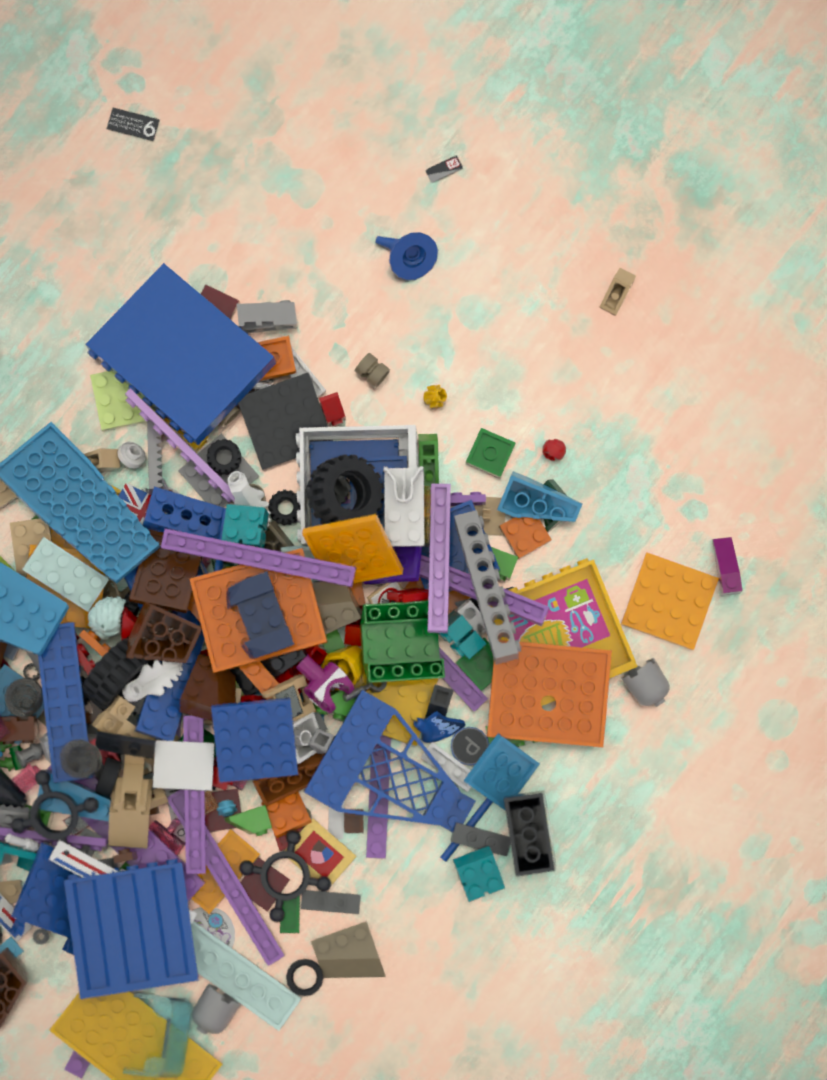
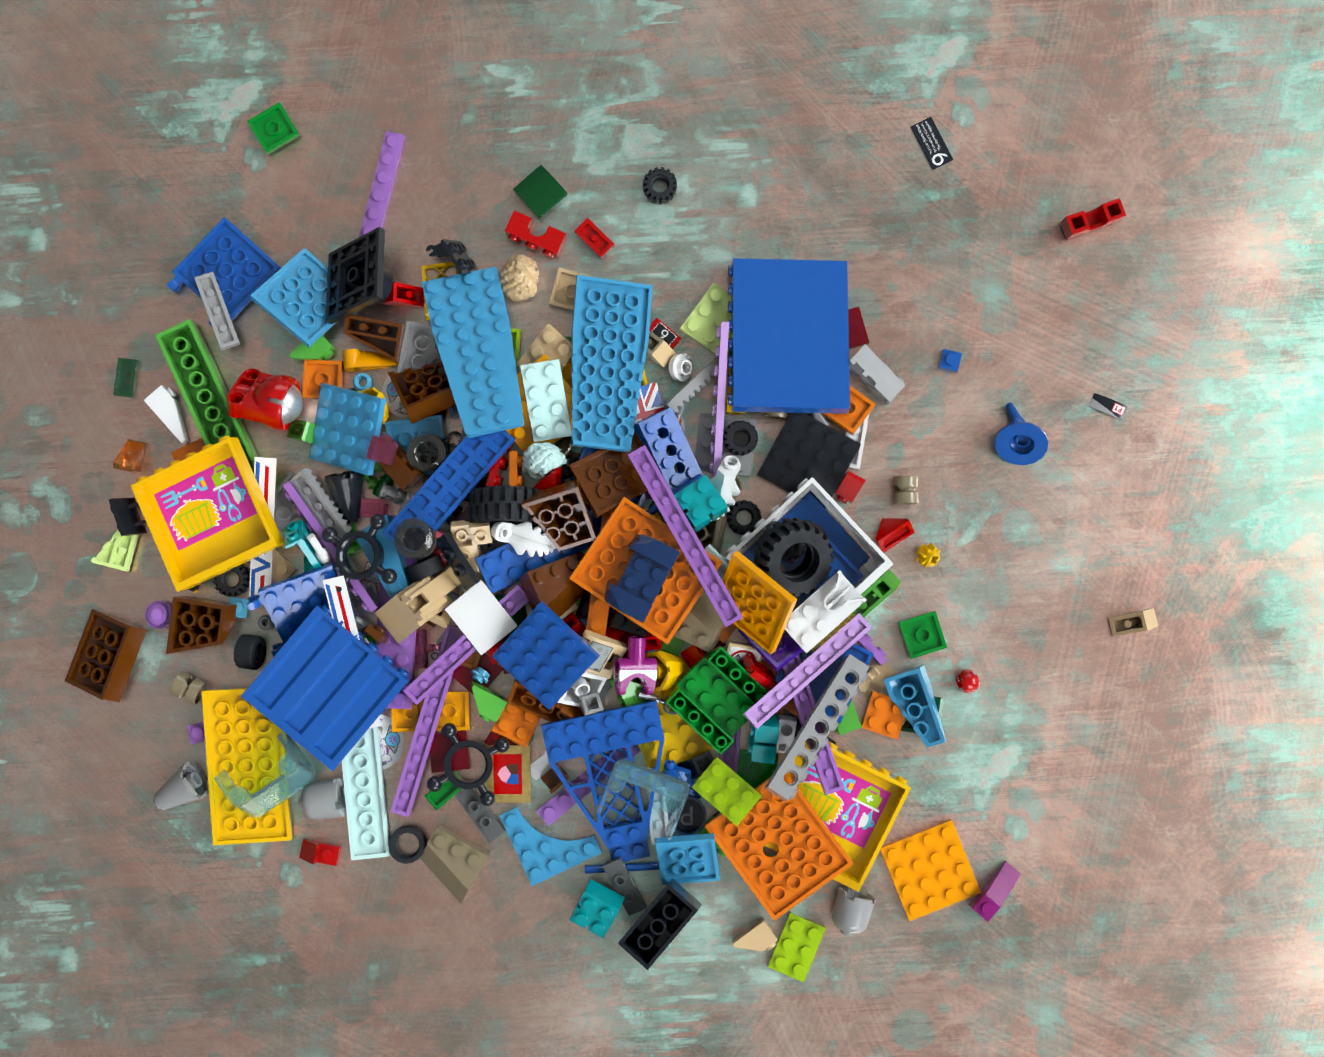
camera: 50 degrees right, 5 degrees up
none -> dark tan wheel [170,671,207,705]
none -> black tyre [234,634,266,670]
none -> red slope [299,838,342,866]
none -> dark azure plate [499,806,602,886]
none -> clear light blue windscreen [596,759,689,840]
none -> sticker [649,318,682,349]
none -> lime plate [692,757,763,826]
none -> tan slope [732,917,778,952]
none -> lime plate [767,912,826,982]
none -> red slope [876,518,915,553]
none -> blue plate [938,349,962,373]
none -> red arch [1060,198,1126,240]

